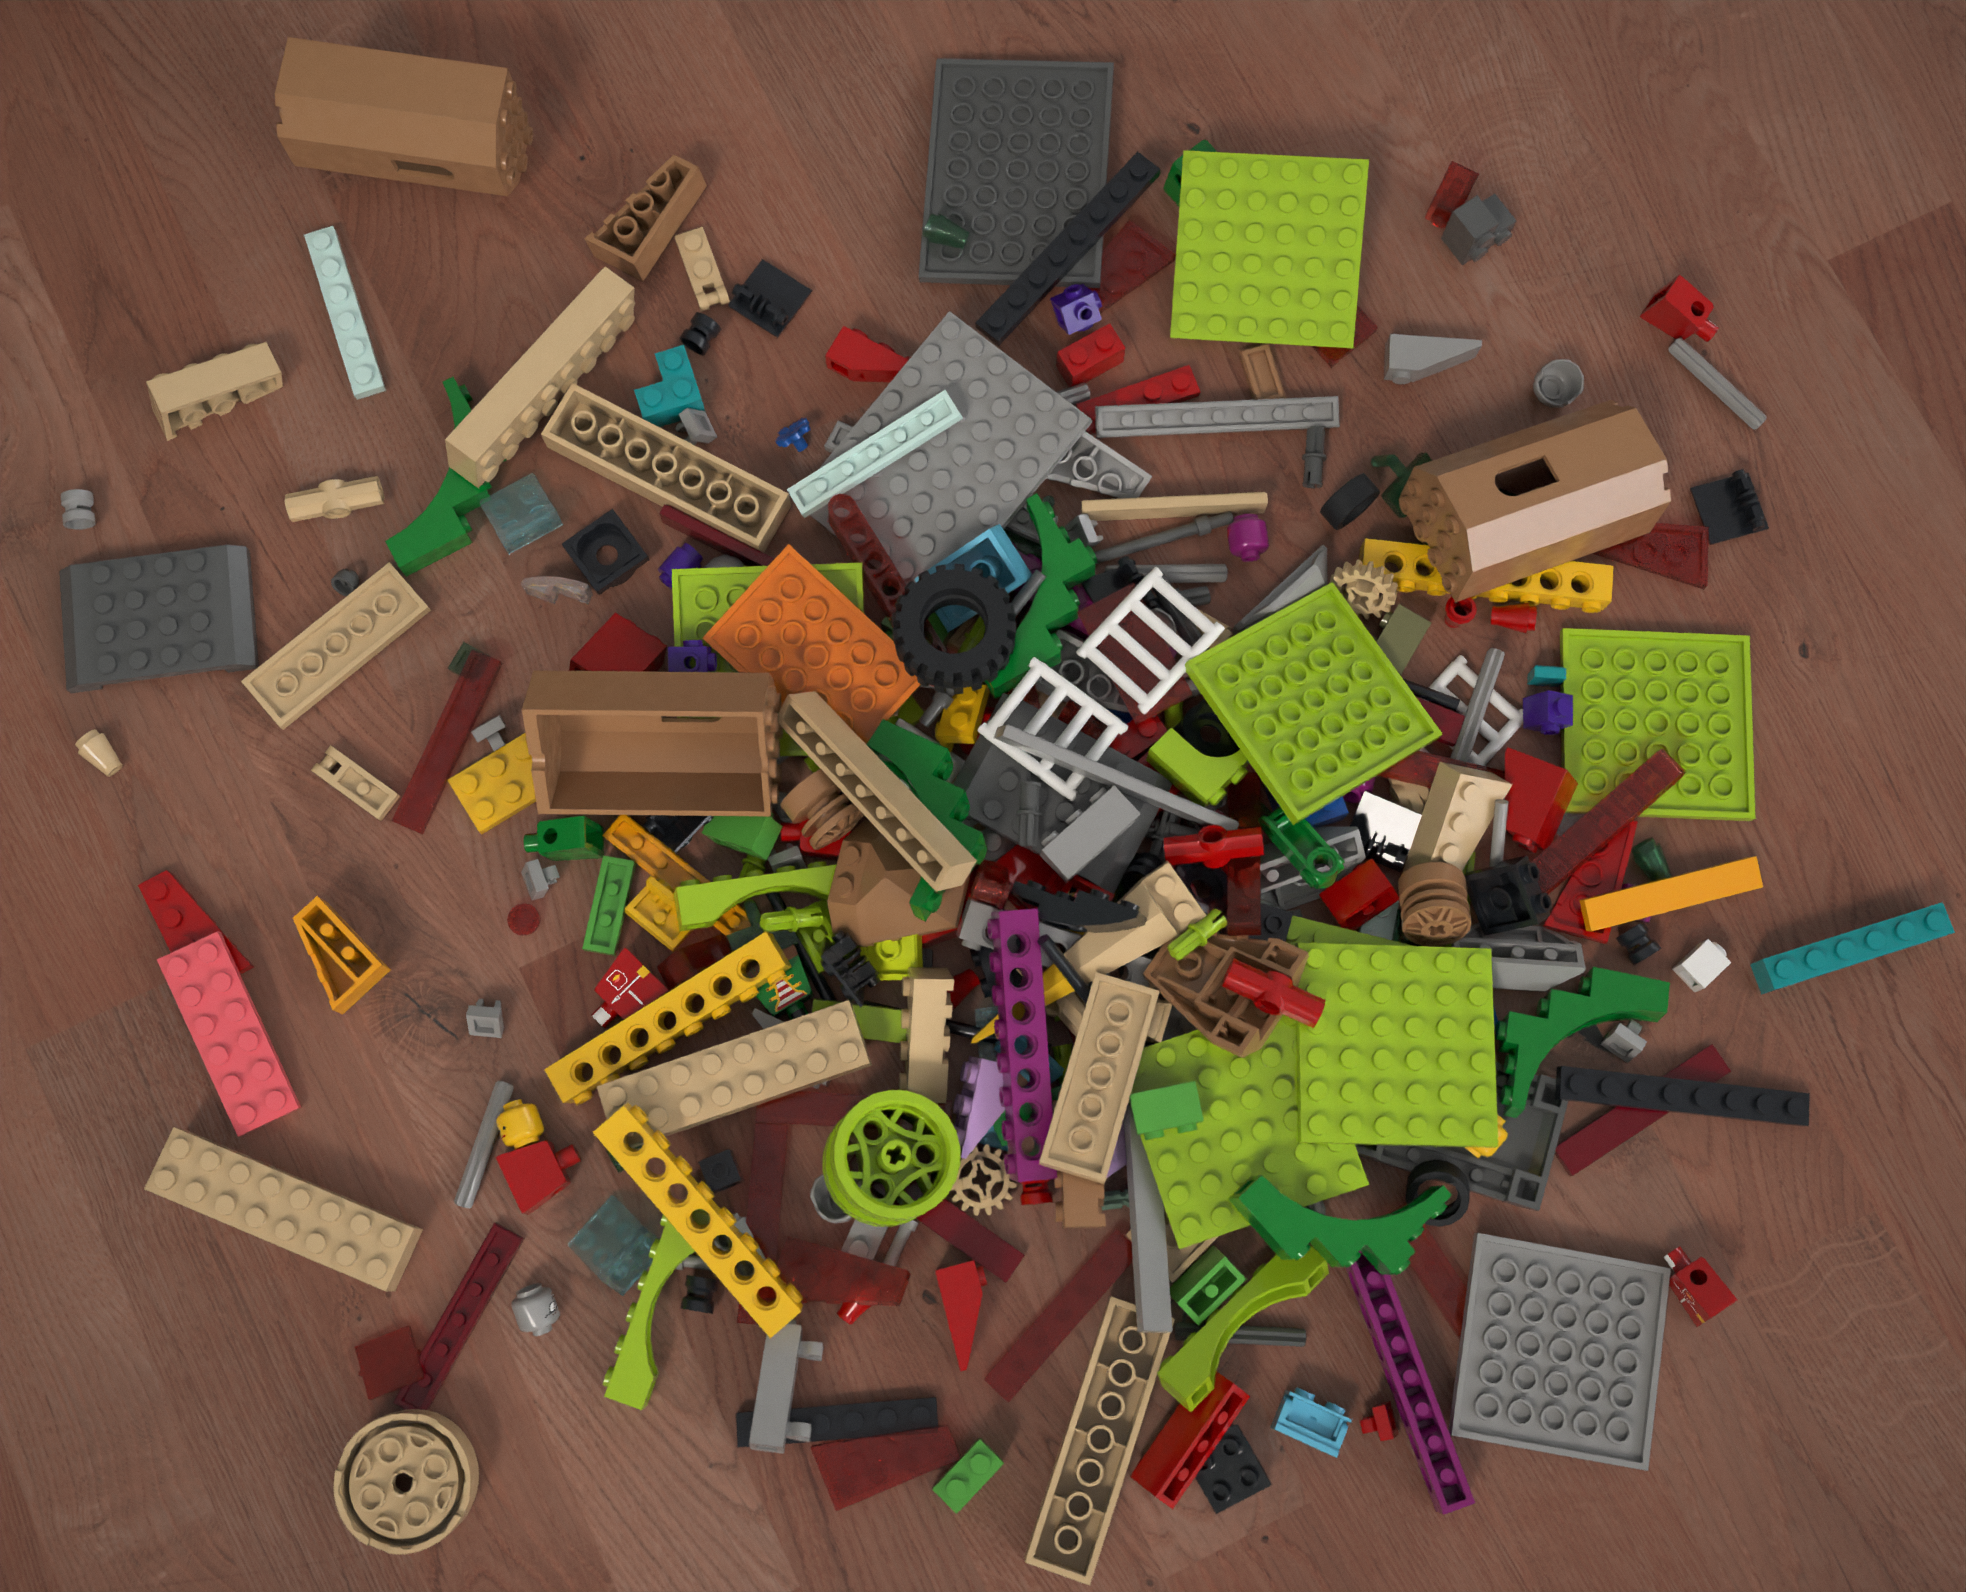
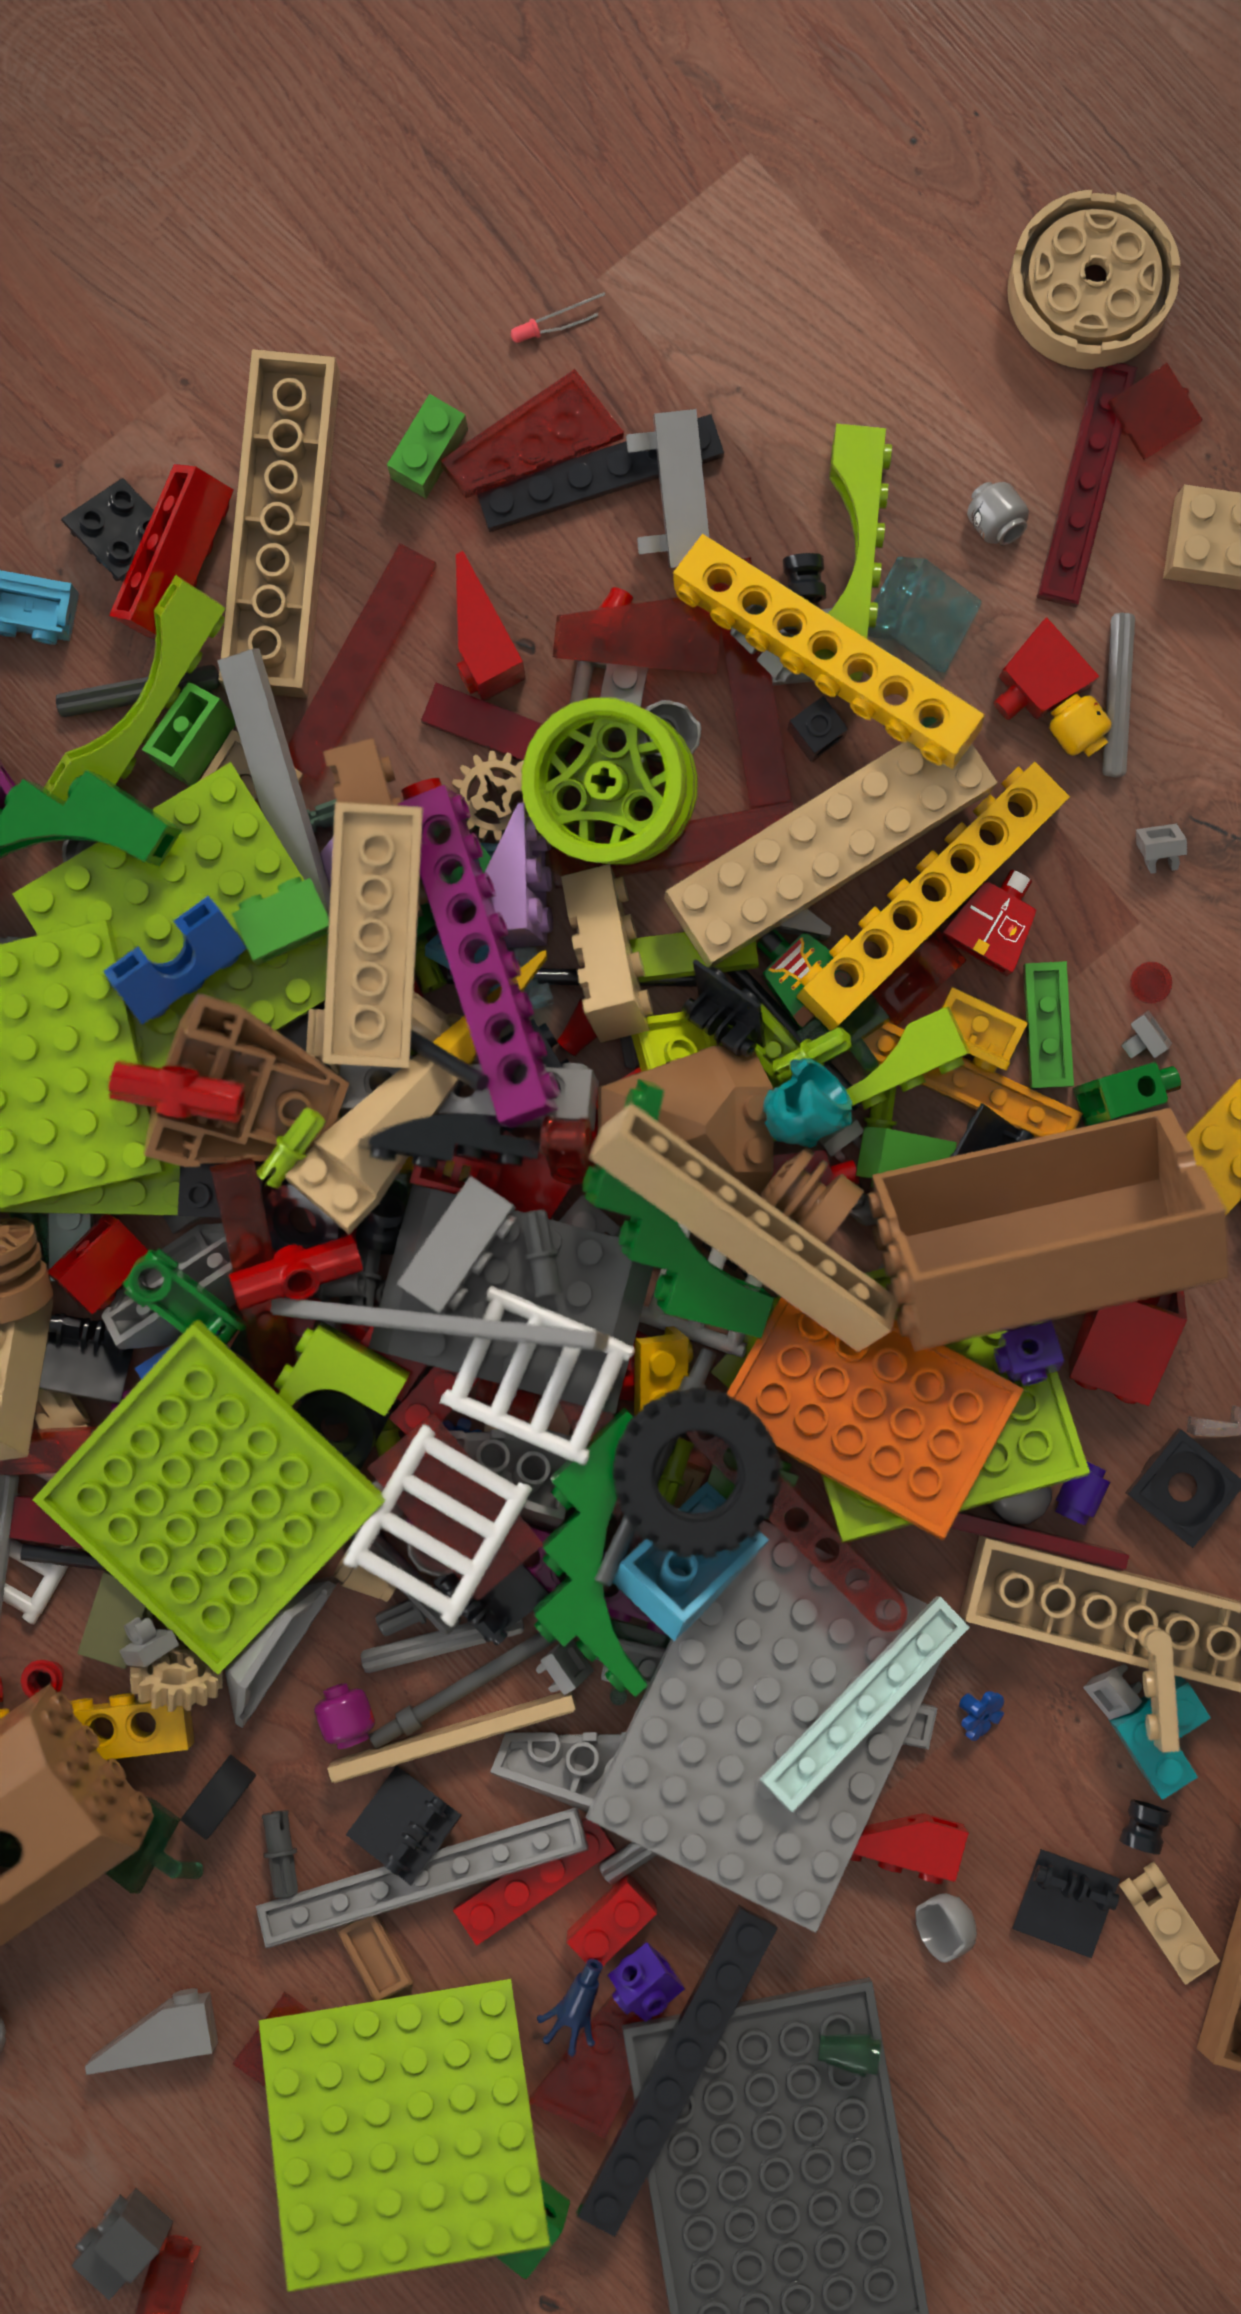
camera: 170 degrees right, 10 degrees up
none -> blue arch [103,896,248,1024]
none -> light grey tile [119,1617,179,1667]
none -> black hinge [346,1766,462,1885]
none -> piece [511,292,605,343]
none -> dark blue piece [537,1959,603,2057]
none -> teal helmet [763,1058,852,1148]
none -> light grey hair [915,1893,977,1963]
none -> tan plate [1138,1625,1179,1752]

